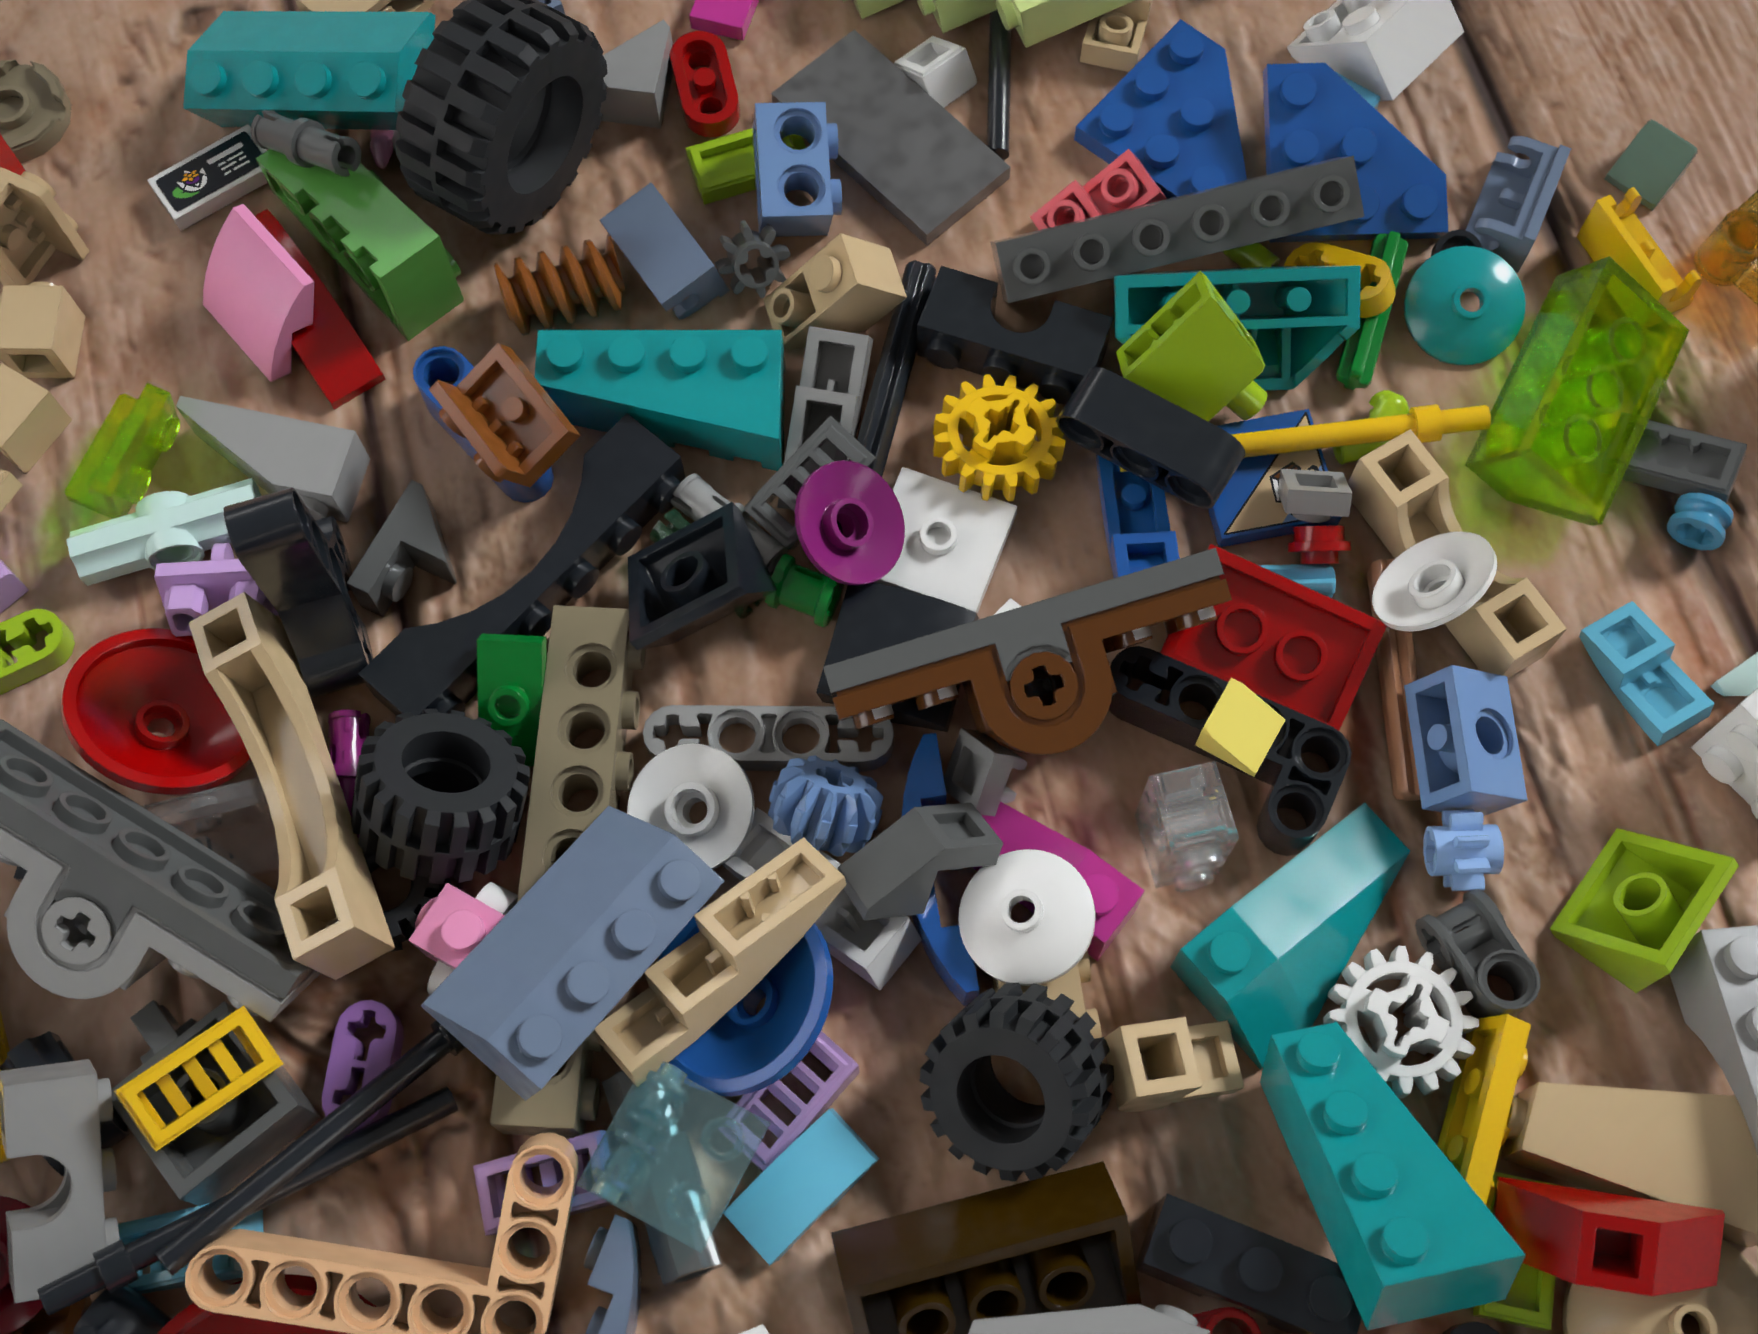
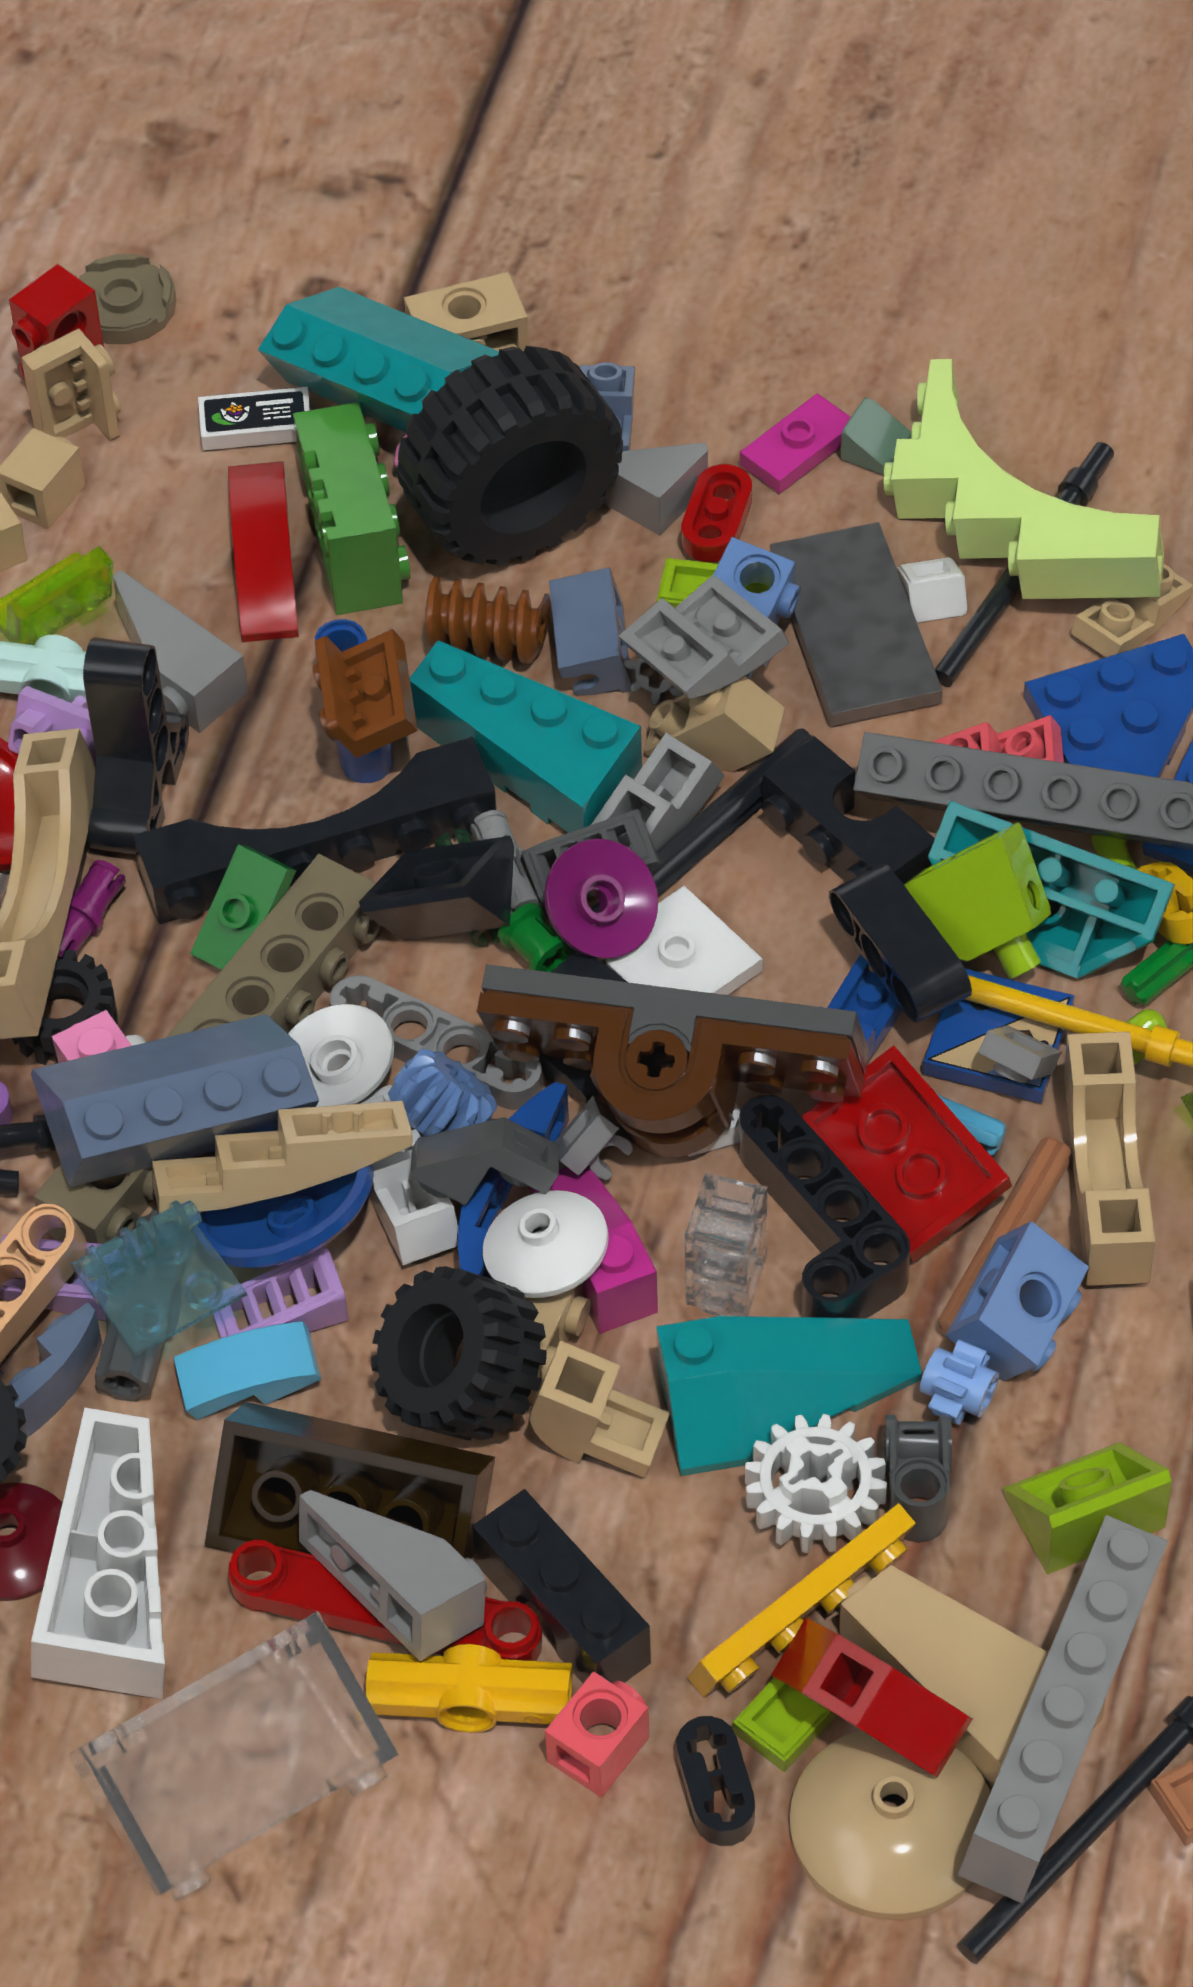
camera: 30 degrees right, 15 degrees down
bright pink slope [203,204,314,382] -> none
dark grey pin [251,110,362,176] -> none
dark grey slope [347,480,457,617] -> none
black tyre [351,709,530,884] -> none
yellow gear [933,374,1066,502] -> none
light yellow slope [1195,677,1285,777] -> none
teal wedge [1260,1022,1526,1331] -> none
red plate [1287,525,1351,564] -> none
white dish [1372,531,1497,632] -> none
none -> light grey slope [619,574,789,699]

